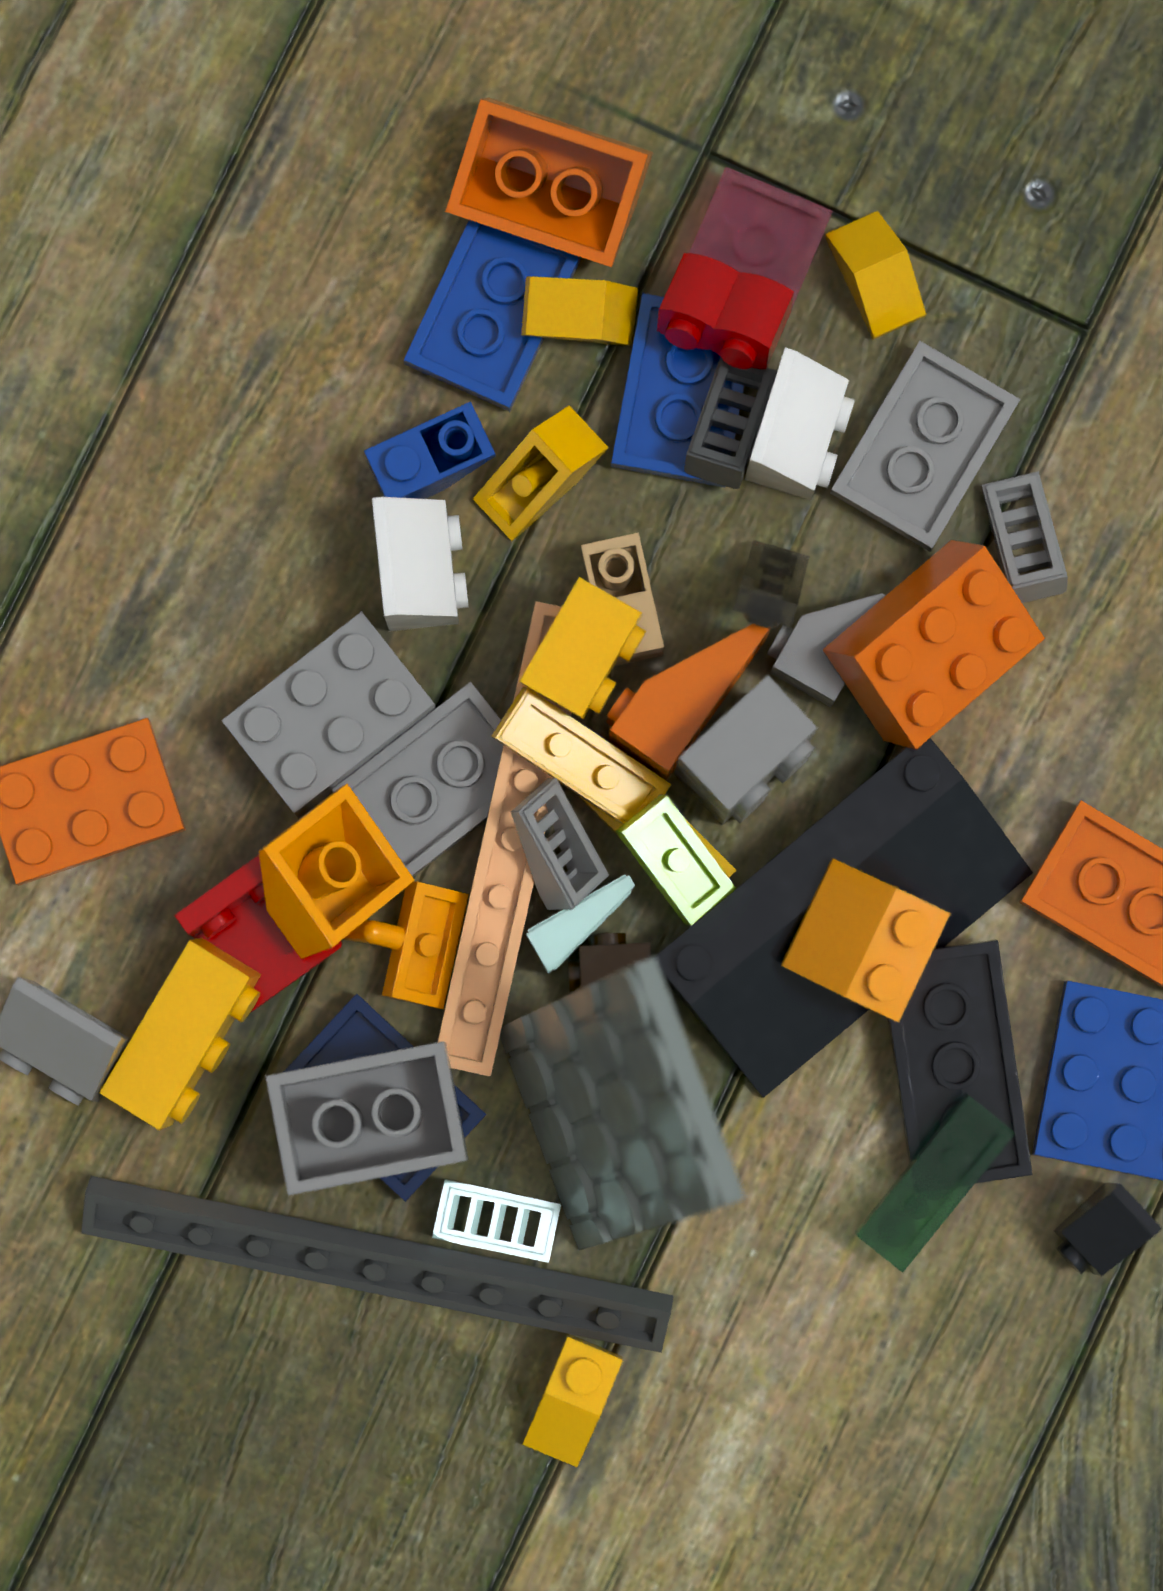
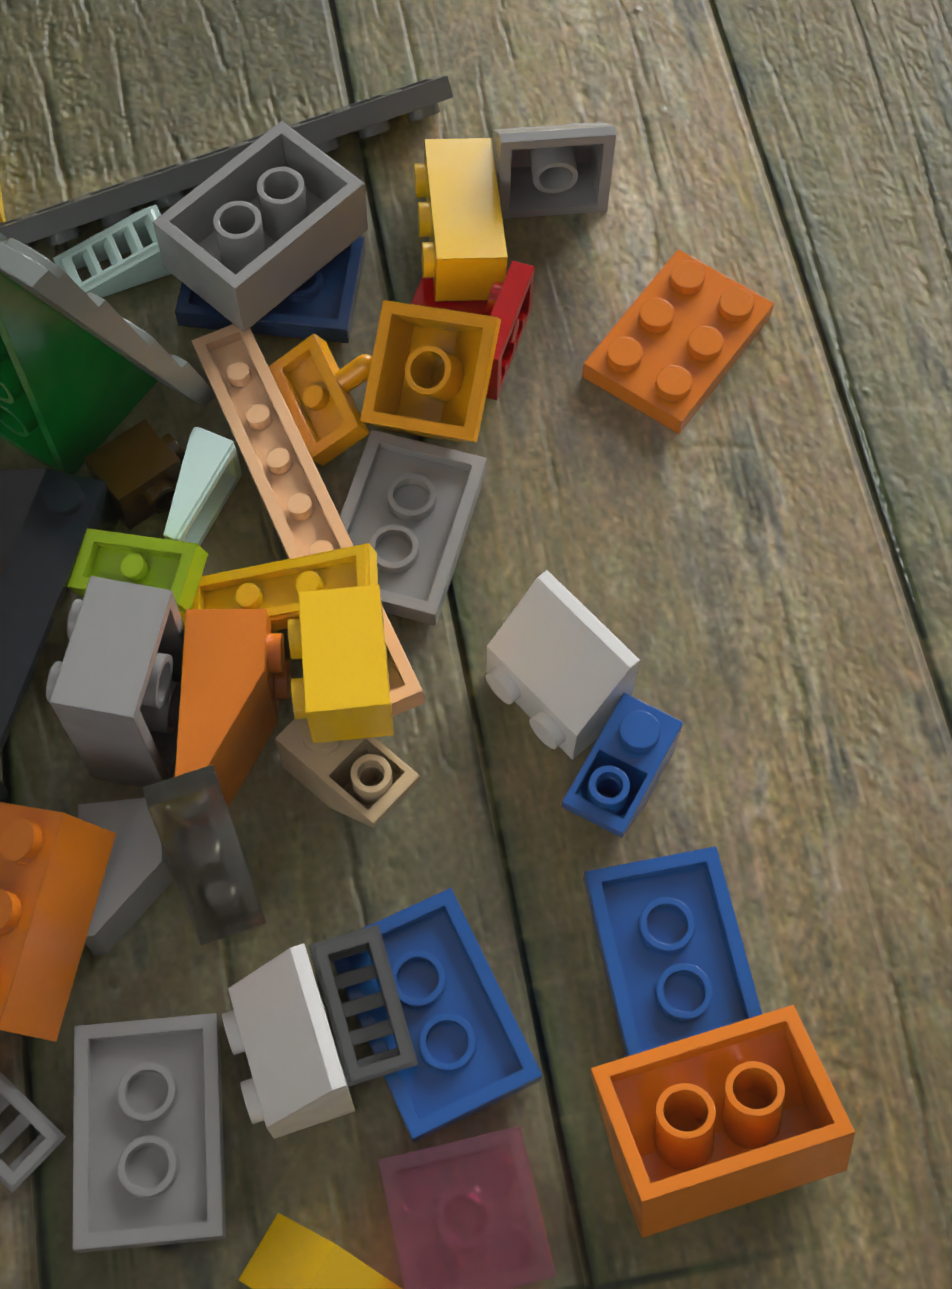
camera: 145 degrees right, 20 degrees down
light grey brick [221,611,436,819] -> none
yellow slope [473,405,609,541] -> none
light grey slope [511,778,609,910] -> none
yellow slope [521,276,638,346] -> none
red brick [657,253,794,369] -> none

